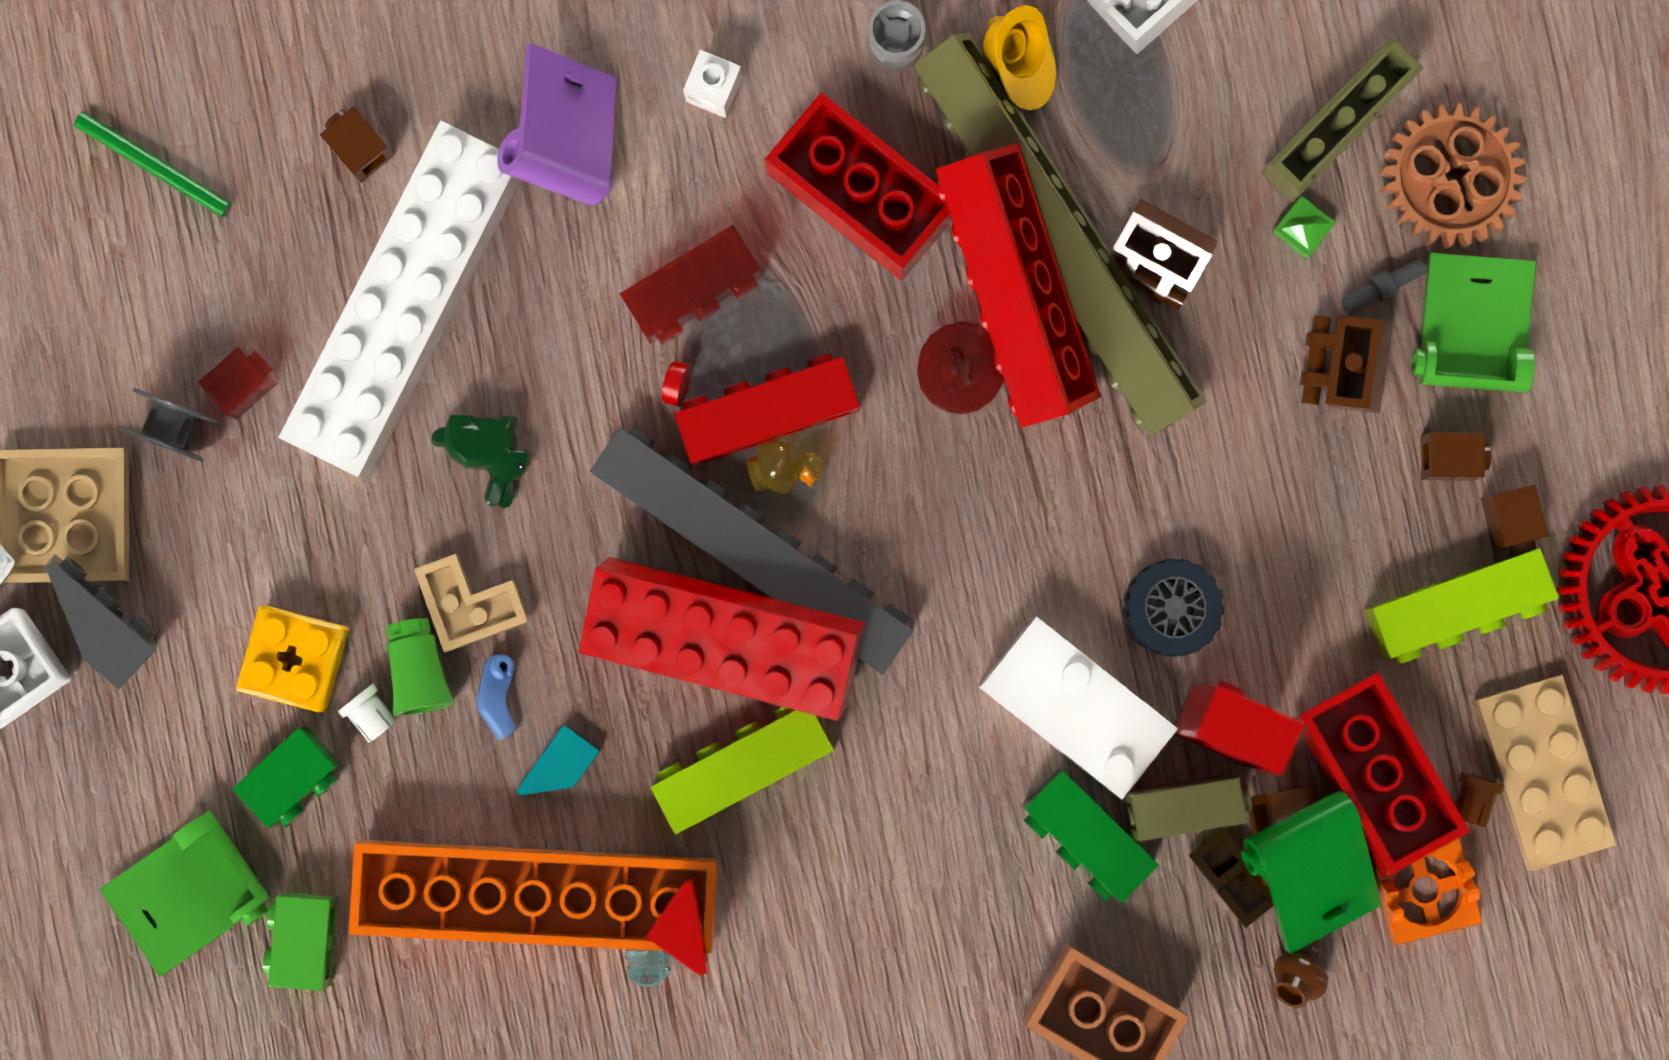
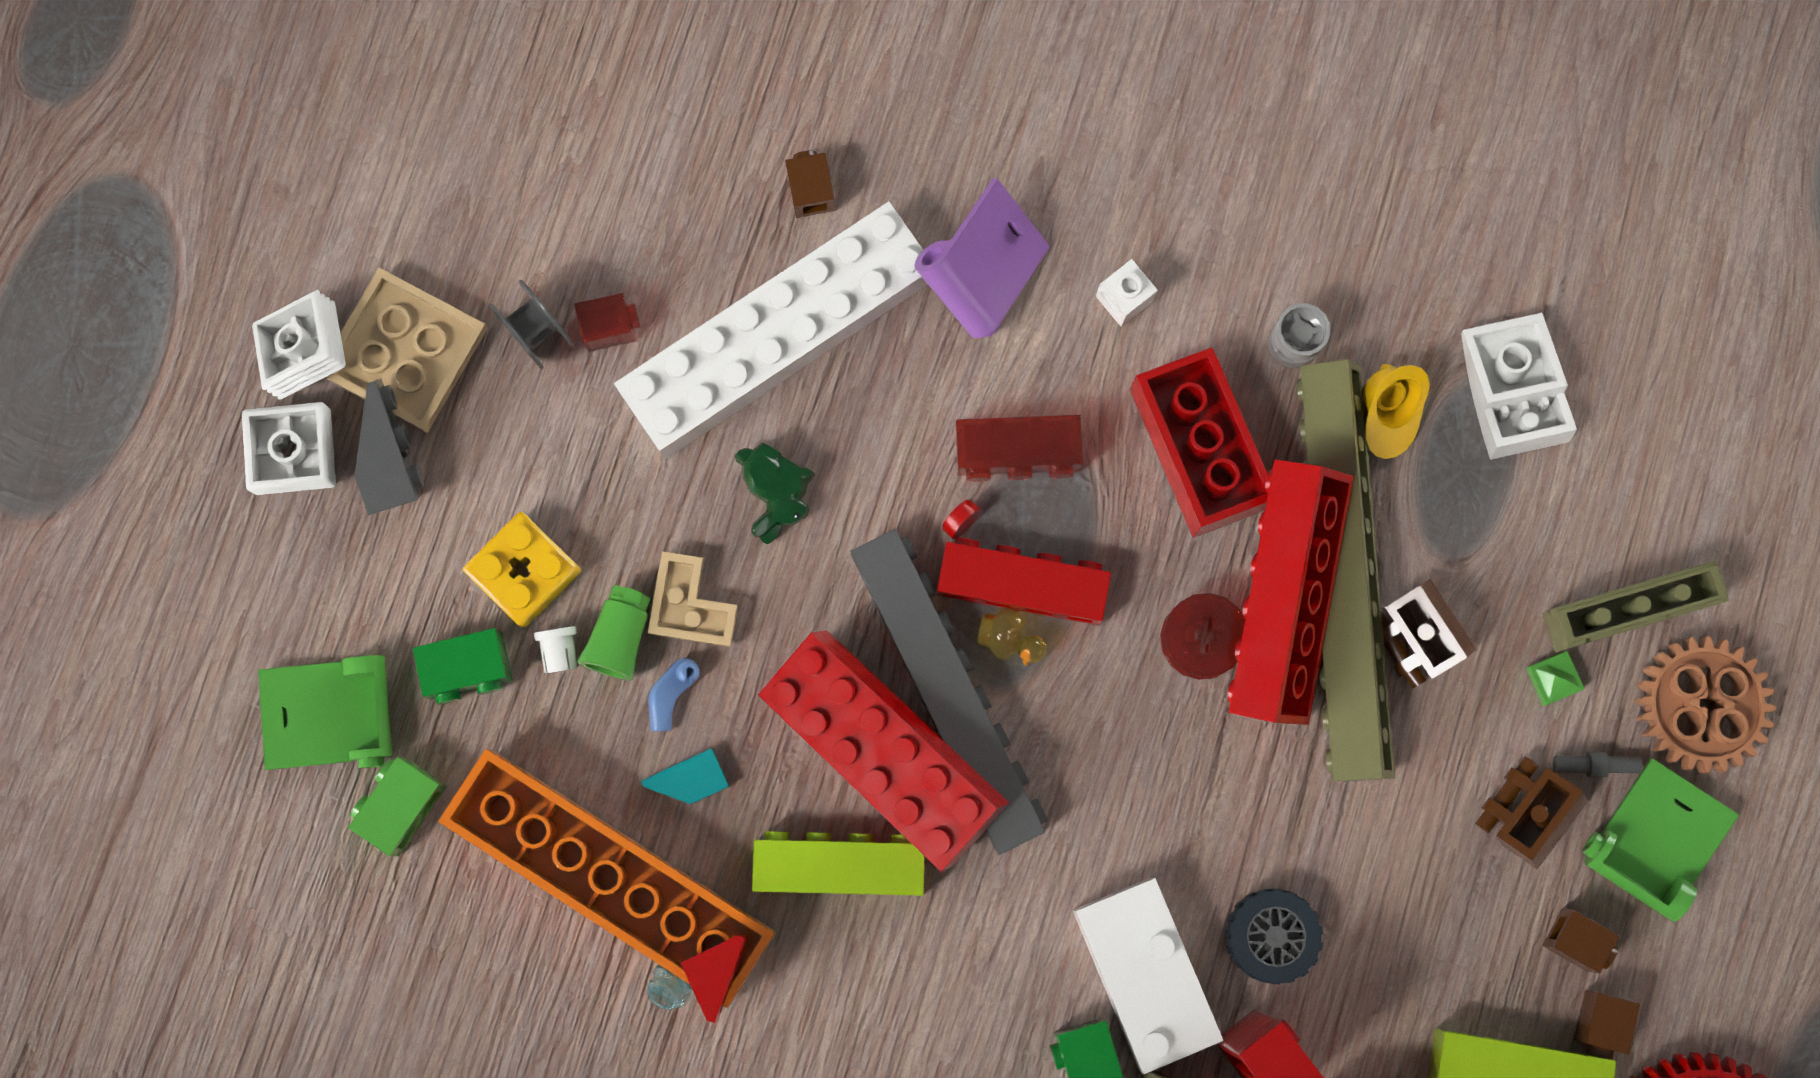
camera: 30 degrees right, 5 degrees down
green bar [74,112,232,218] -> none

